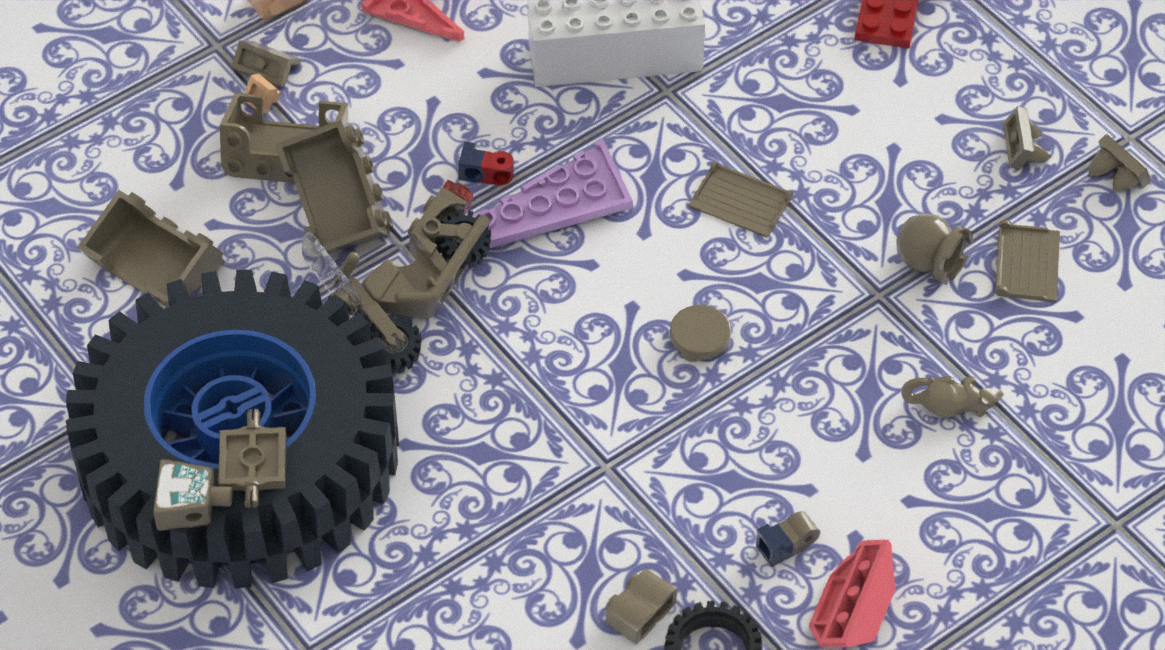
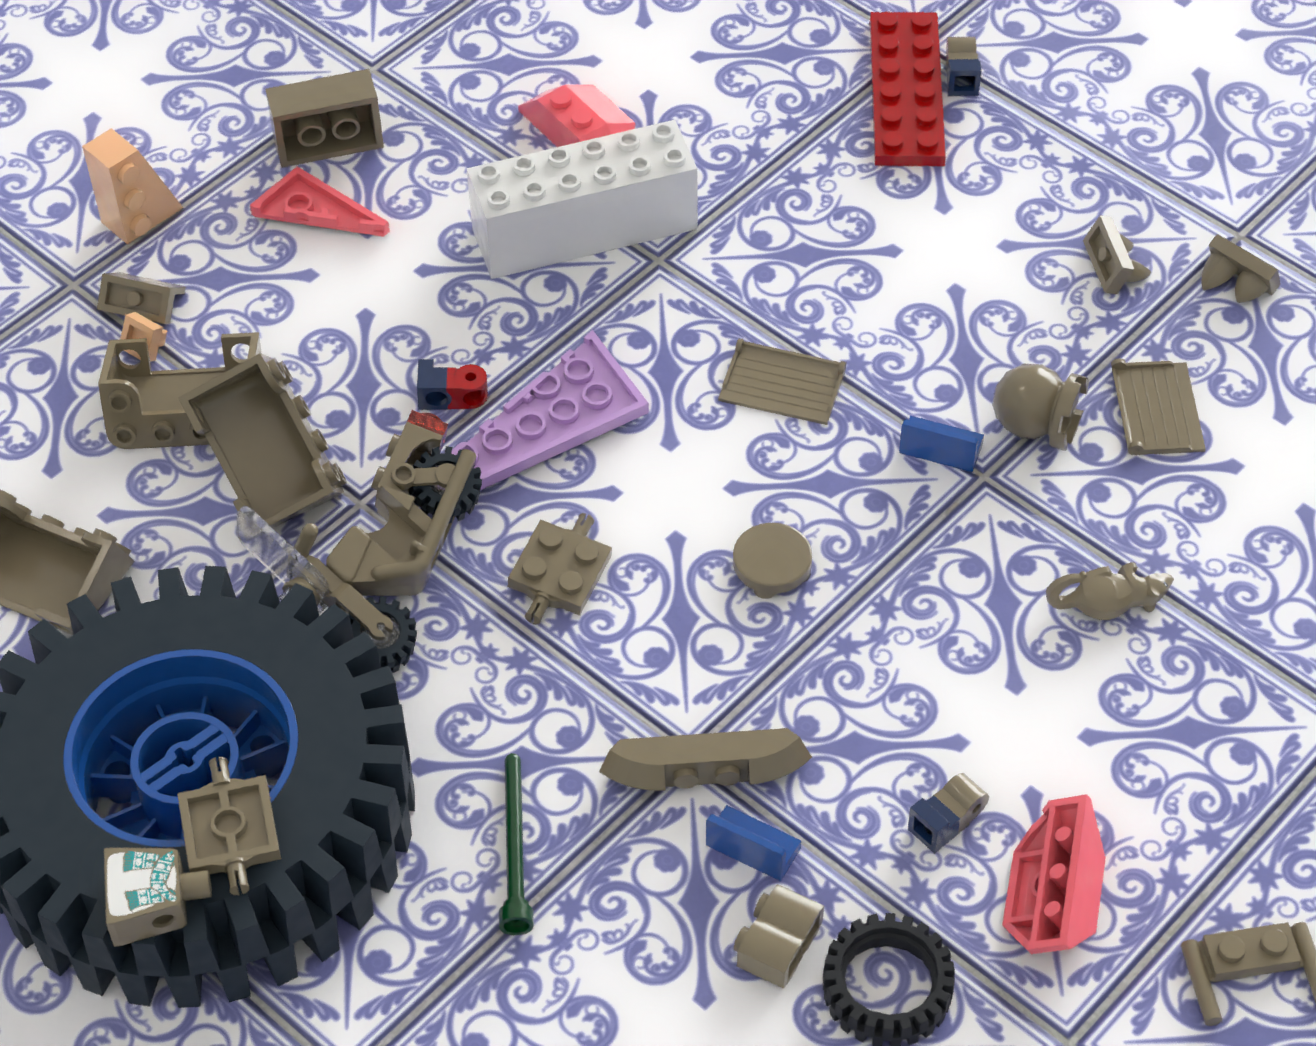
camera: 10 degrees left, 0 degrees up
none -> dark green piece [499,753,534,935]
none -> dark tan plate [507,513,612,625]
none -> dark tan brick [599,728,812,791]
none -> blue panel [706,805,801,881]
none -> blue panel [899,416,984,472]

